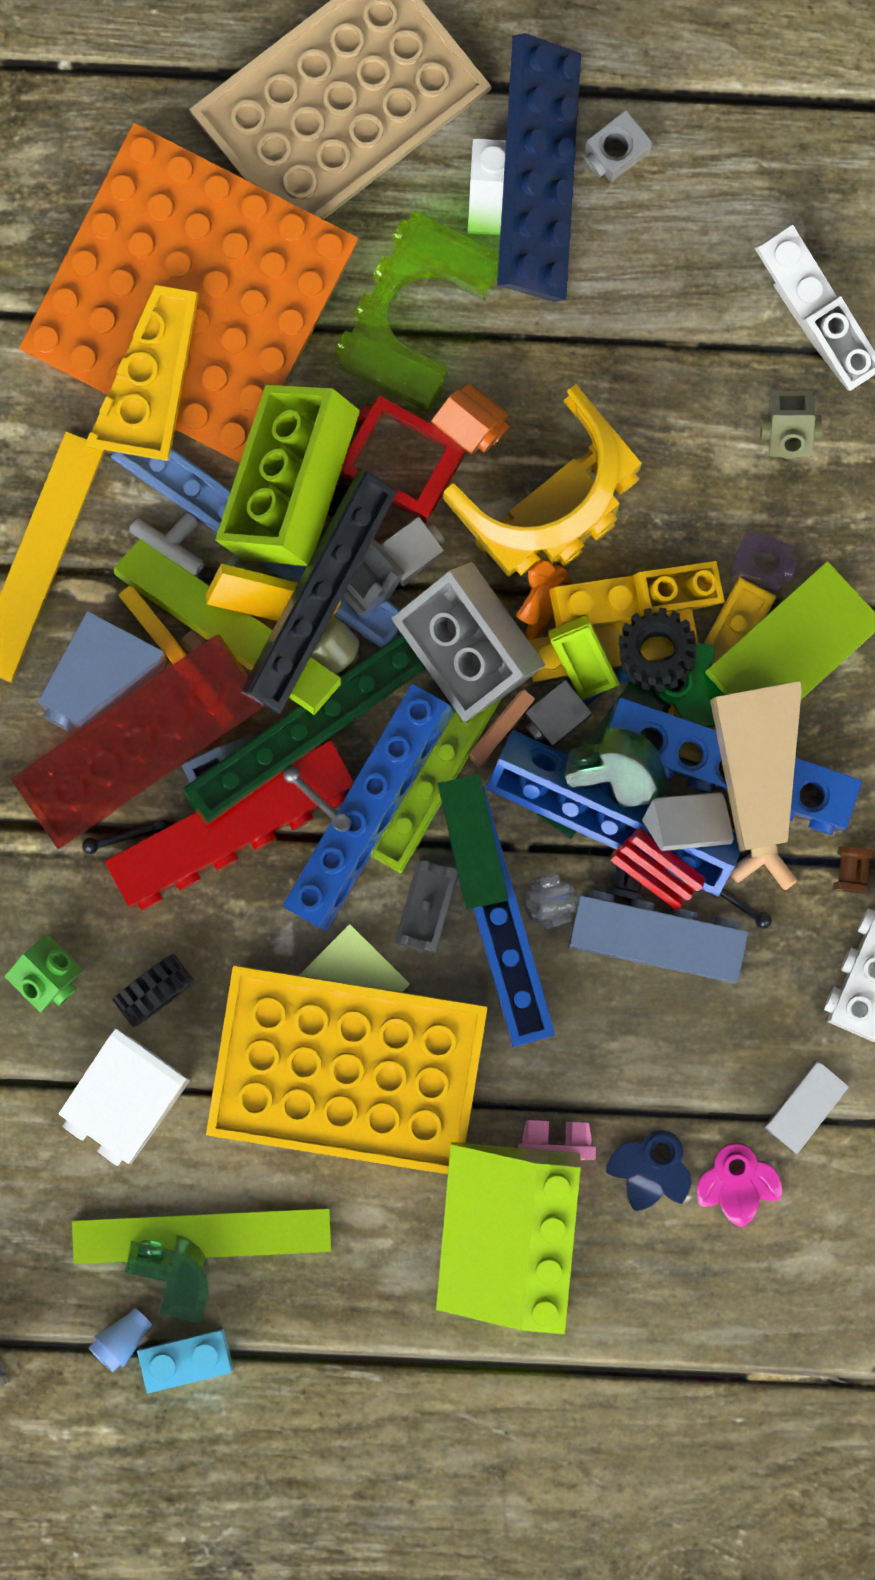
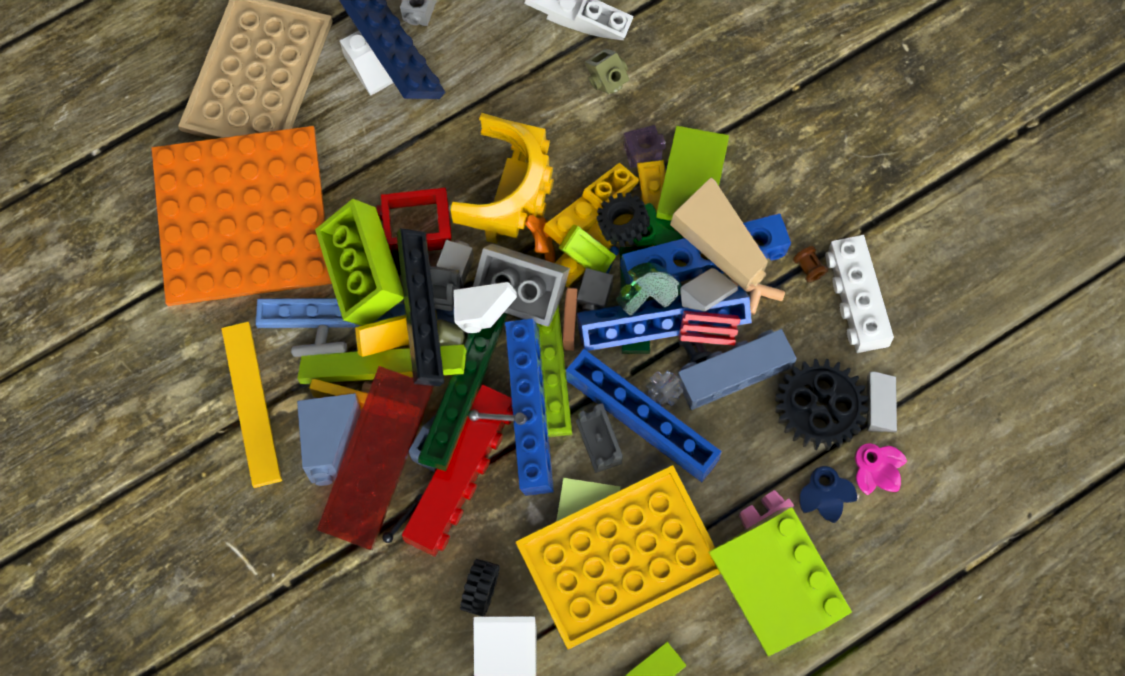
camera: 30 degrees left, 15 degrees down
bright green brick [5,934,83,1013] -> none
yellow wing [84,285,199,461] -> none
clear neon green arch [335,211,499,412] -> none
orange brick [431,383,510,455] -> none
dark green tile [437,774,508,910] -> none
black hinge [720,888,772,929] -> none
none -> white slope [454,282,517,333]
none -> black gear [775,359,869,451]

